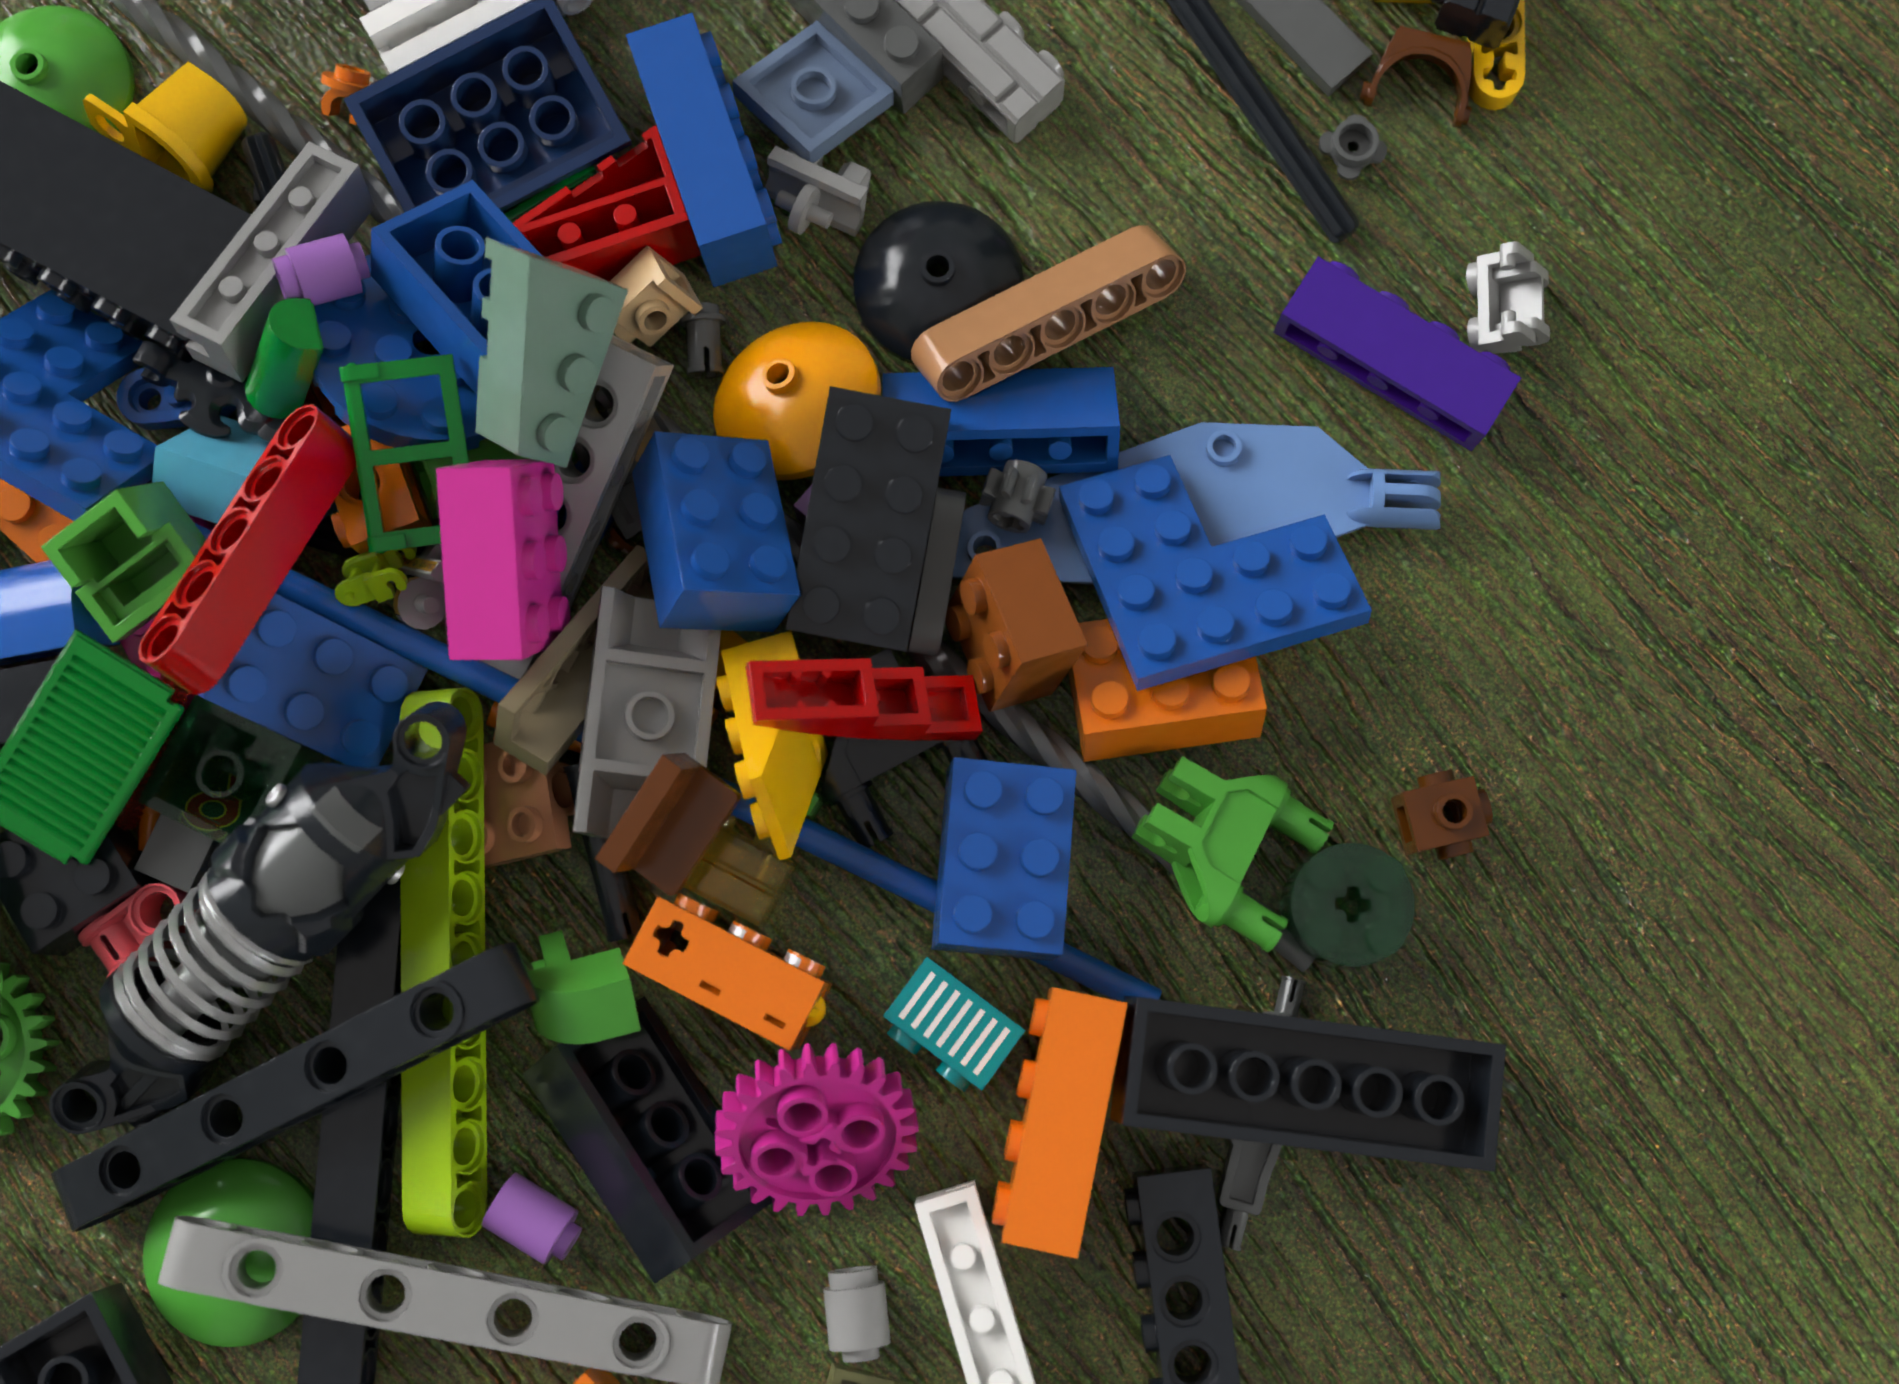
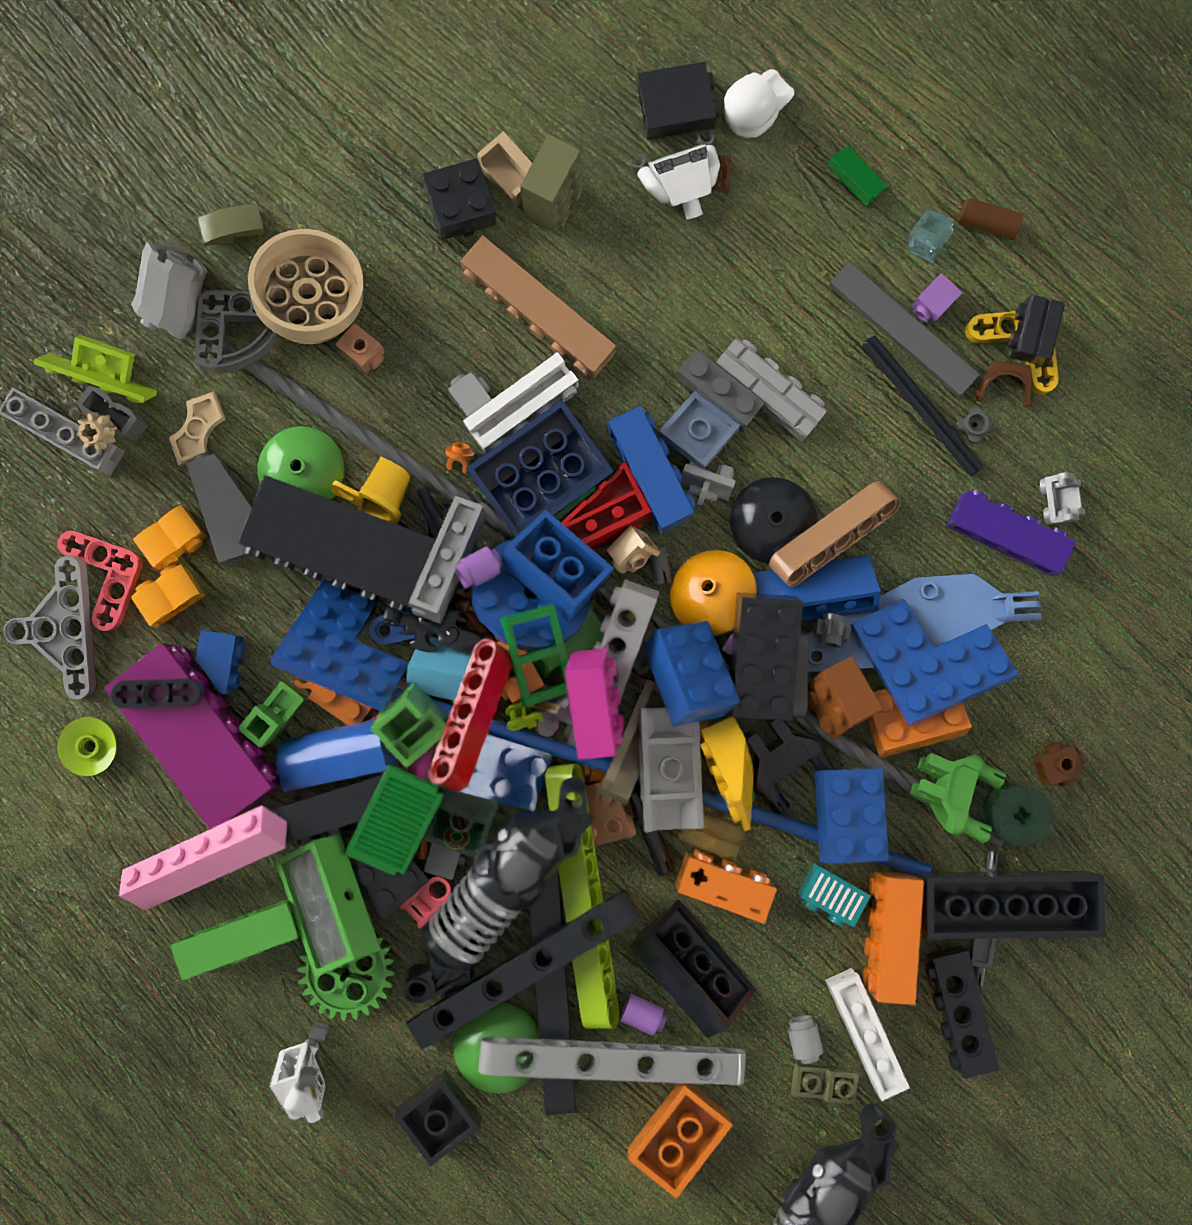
camera: 10 degrees left, 5 degrees up
green brick [245,298,324,419] -> none
sand green wedge [475,237,628,467] -> none
bright green brick [528,930,641,1044] -> none
reddish brown panel [595,753,741,896] -> none
dark pink gear [715,1043,919,1216] -> none
red slope [746,658,983,741] -> none

